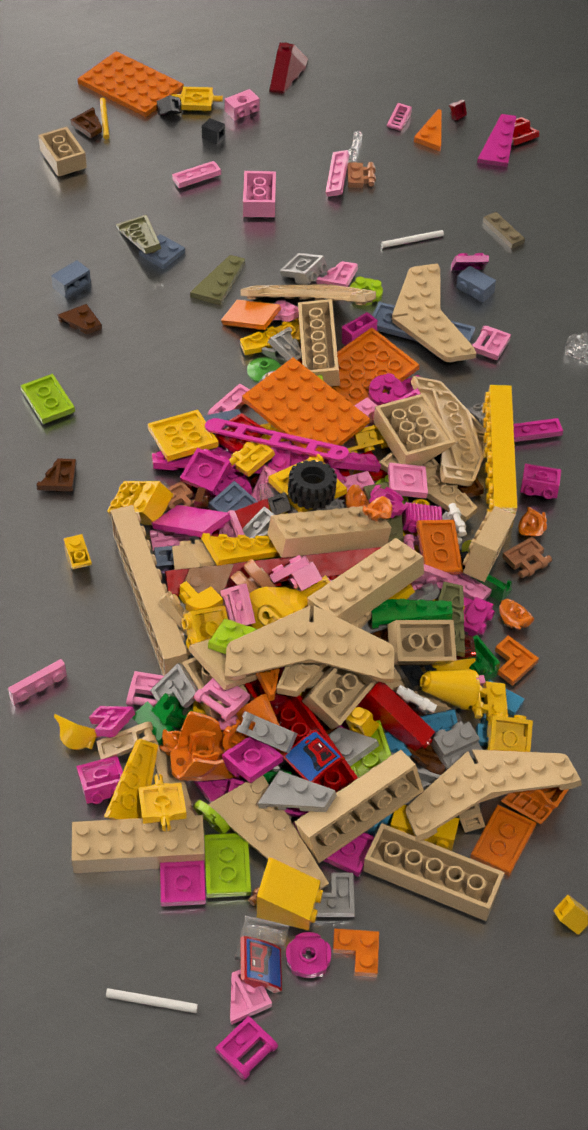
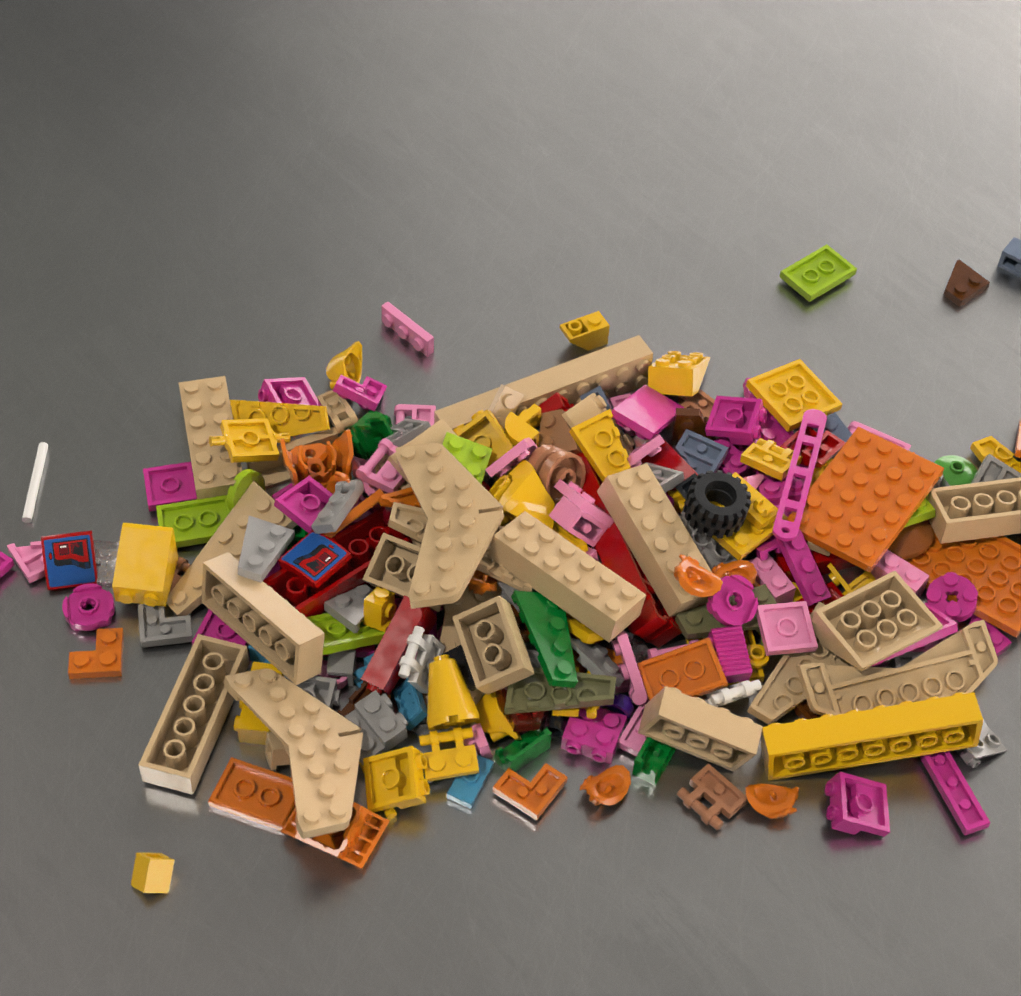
camera: 80 degrees right, 0 degrees up
reddish brown wing [36,458,77,491] -> none

